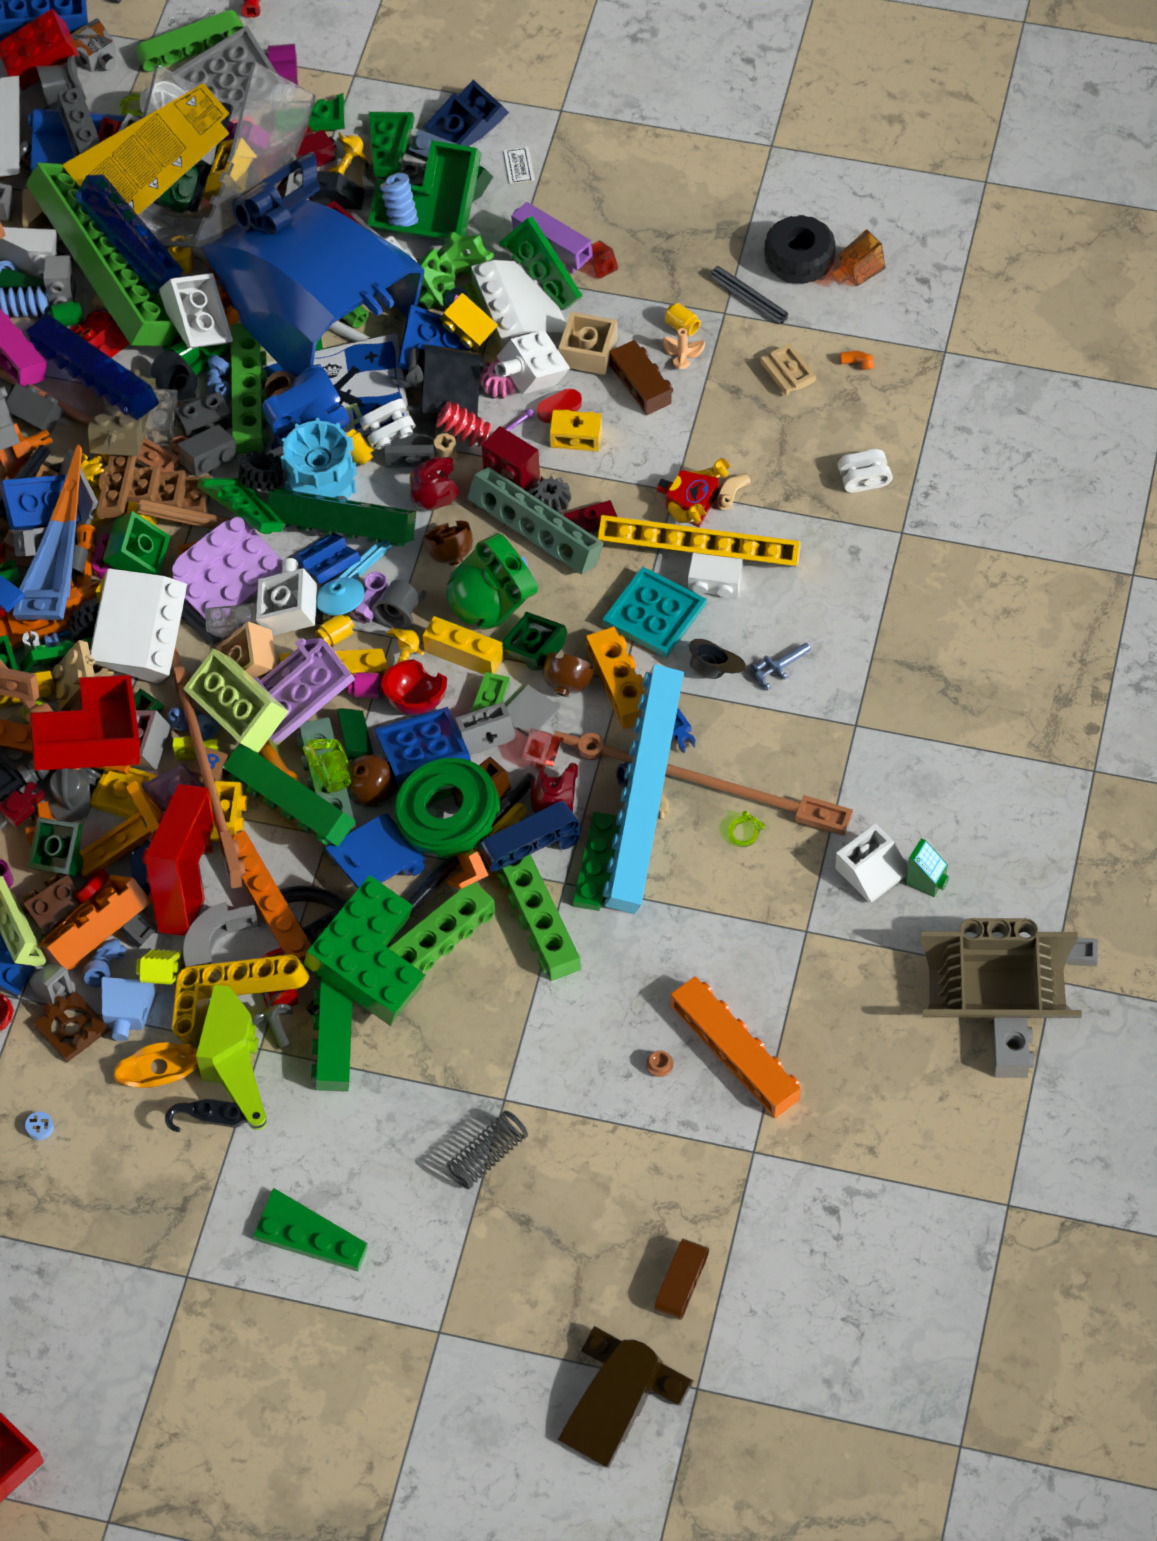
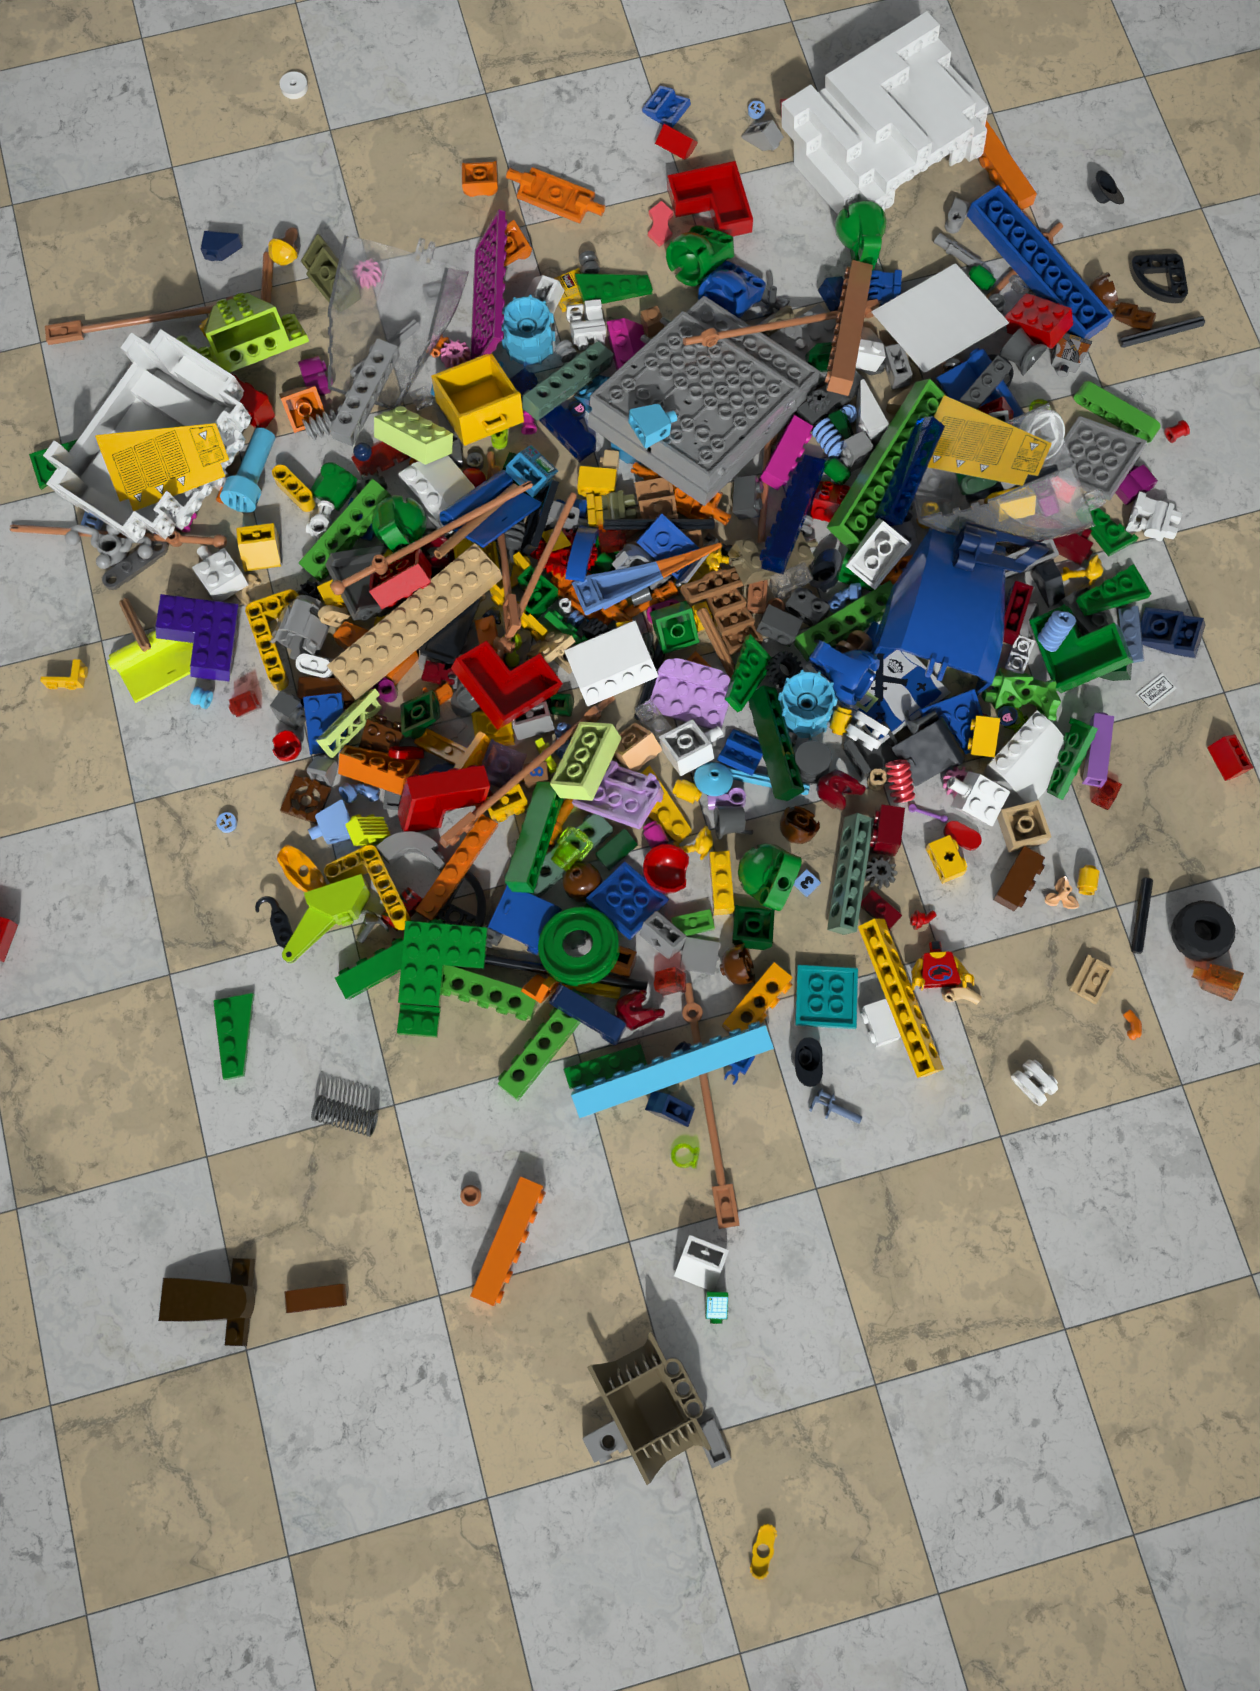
camera: 60 degrees right, 15 degrees up
none -> green plate [397,1004,441,1038]
none -> dark blue slope [645,1091,695,1127]
none -> dark grey hat [795,741,832,785]
none -> red plate [910,910,937,930]
none -> white hips [1126,491,1183,541]
none -> red brick [1207,734,1254,781]

